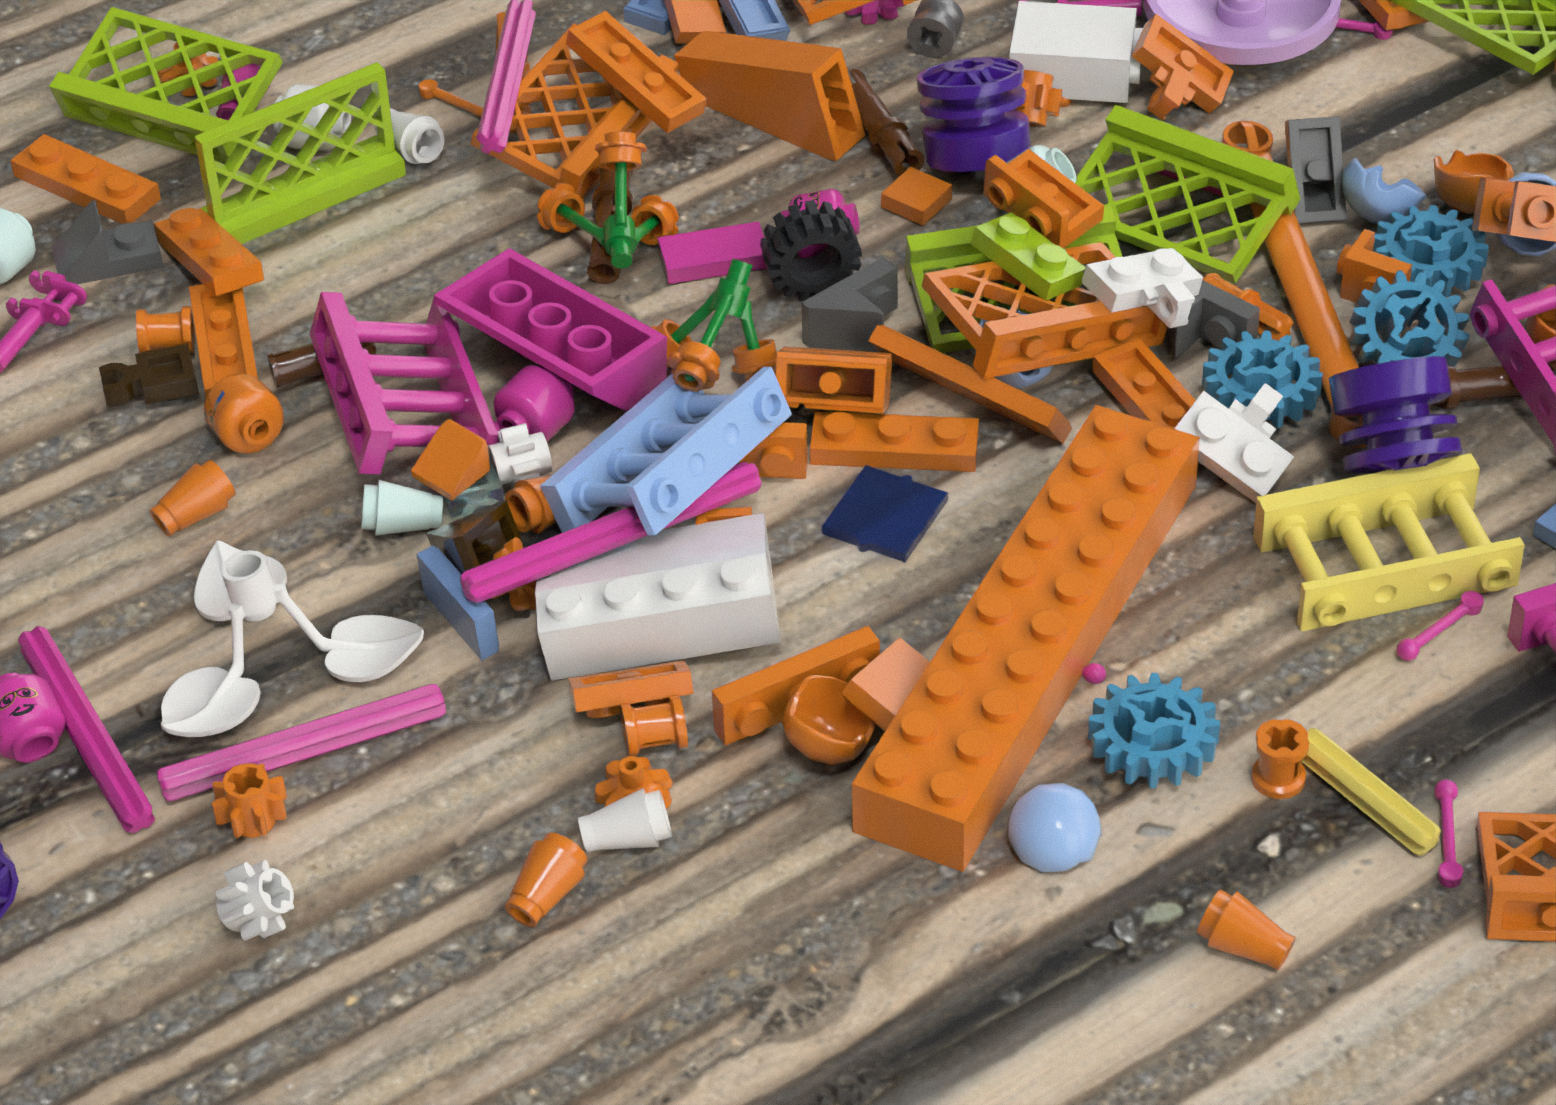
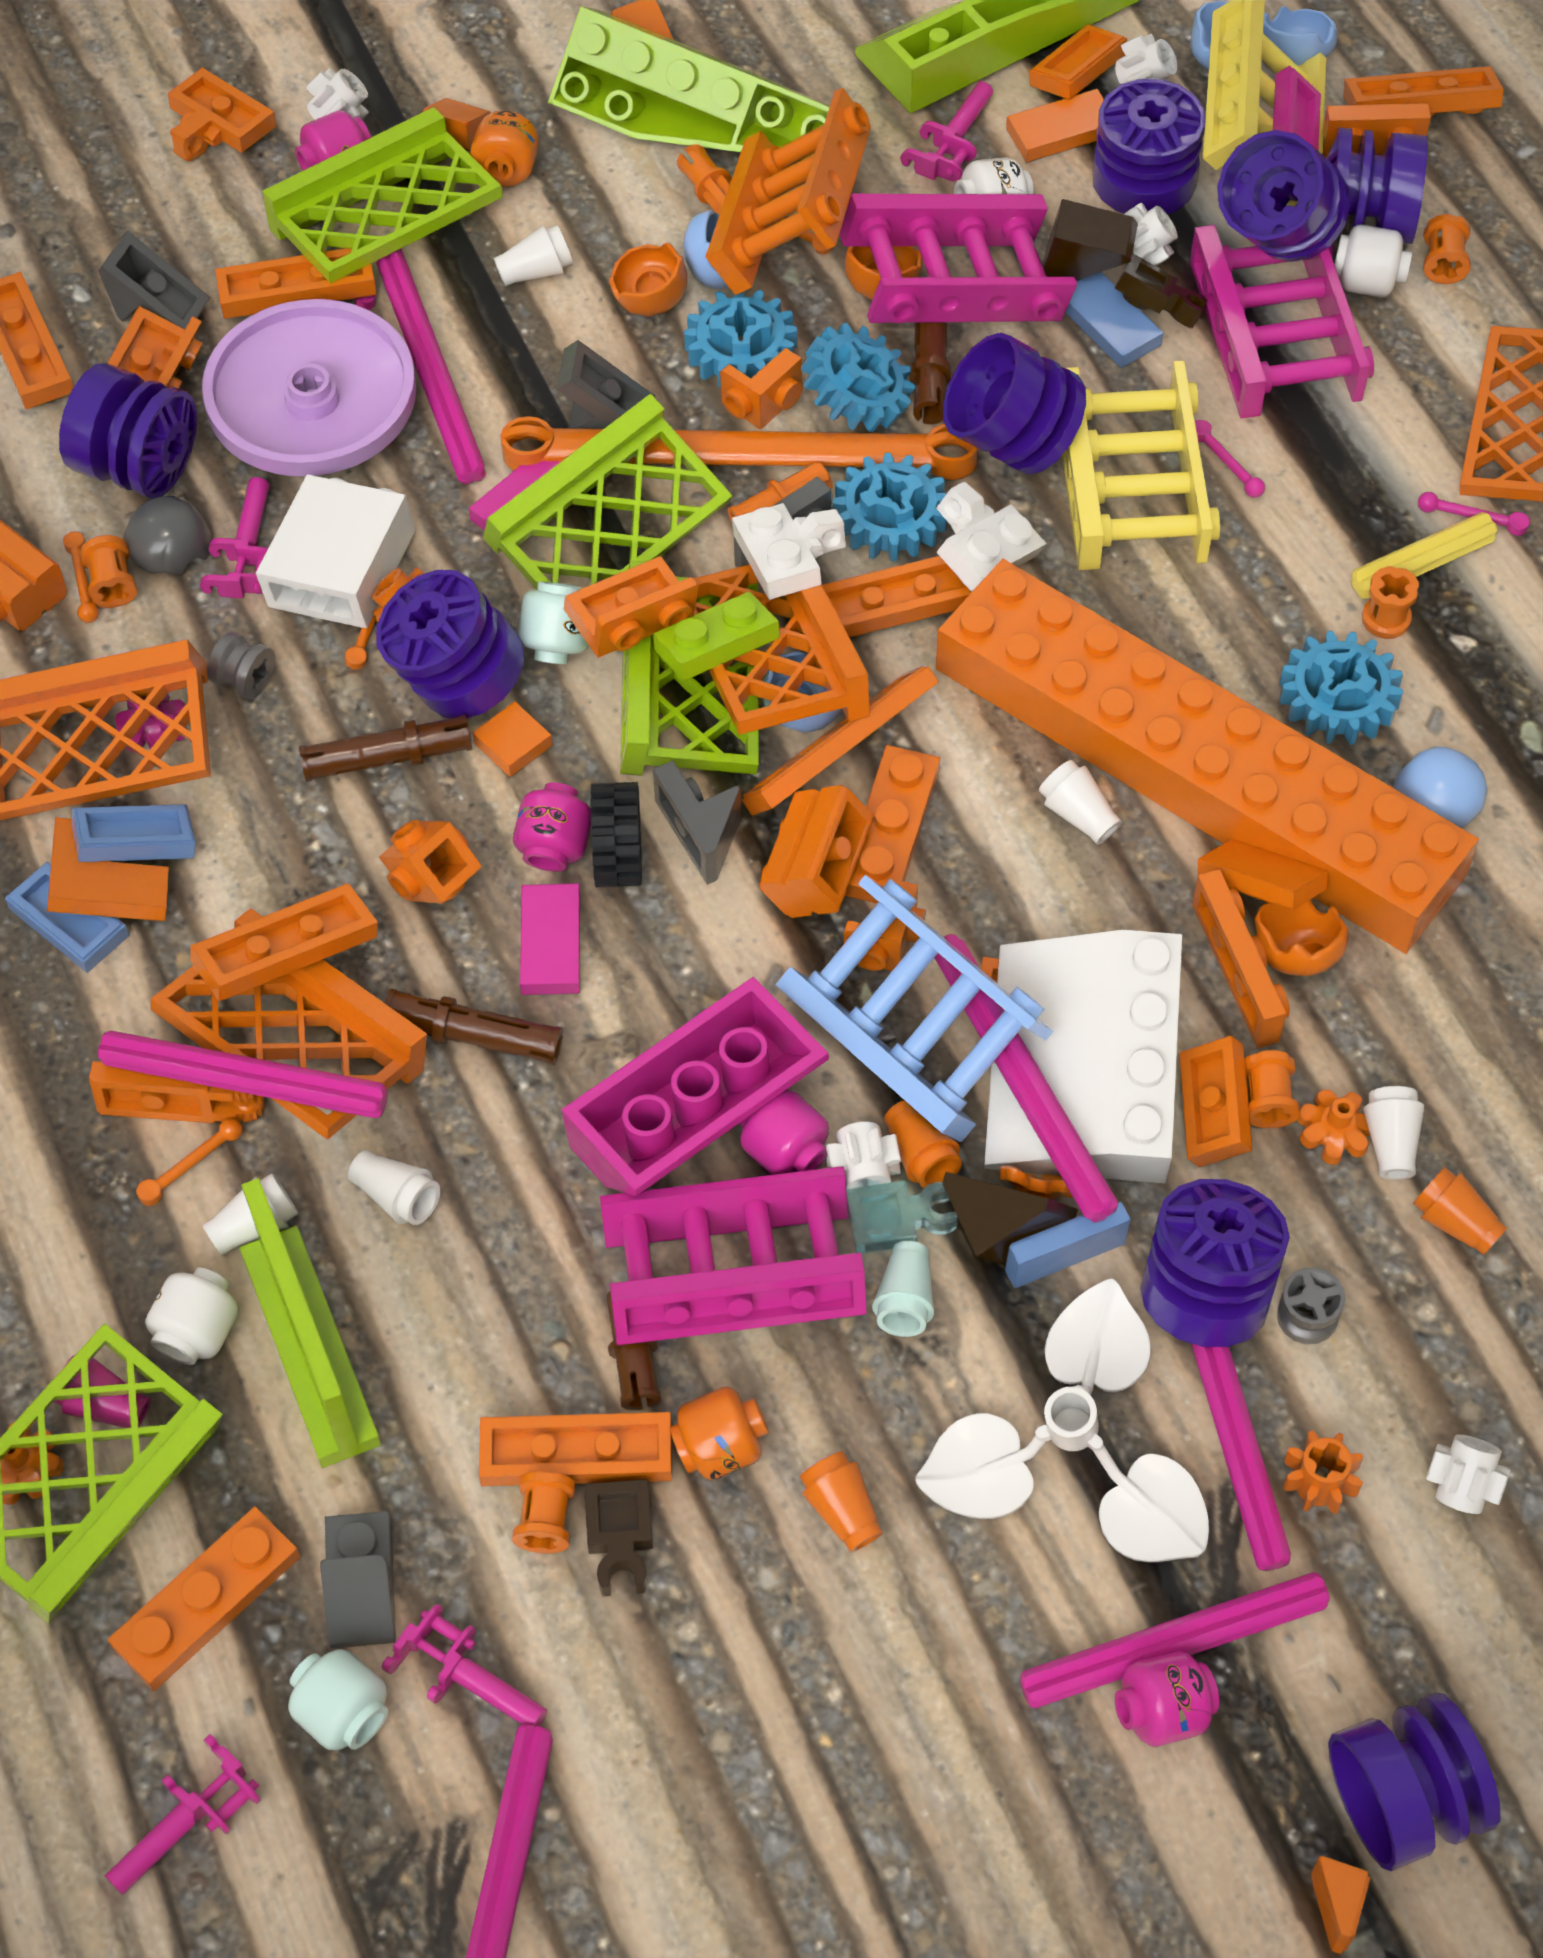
camera: 80 degrees left, 15 degrees up
orange plate [153,208,265,296] -> none
orange slope [411,419,490,501] -> none
plant [537,131,679,269] -> none
plant [651,258,777,392] -> none
orange slope [674,30,866,161] -> none
clear blue piece [822,465,948,562] -> none
orange hinge [1131,14,1234,121] -> none
light blue hair [1342,158,1426,224] -> none
none -> white cone [348,1150,440,1225]
none -> dark pink axle [376,249,486,485]
none -> orange brick [379,819,482,904]
none -> white cone [493,225,573,287]
none -> white cone [1039,760,1122,845]
none -> dark purple wheel [1140,1179,1290,1347]
none -> flat silver wheel [1276,1267,1346,1344]

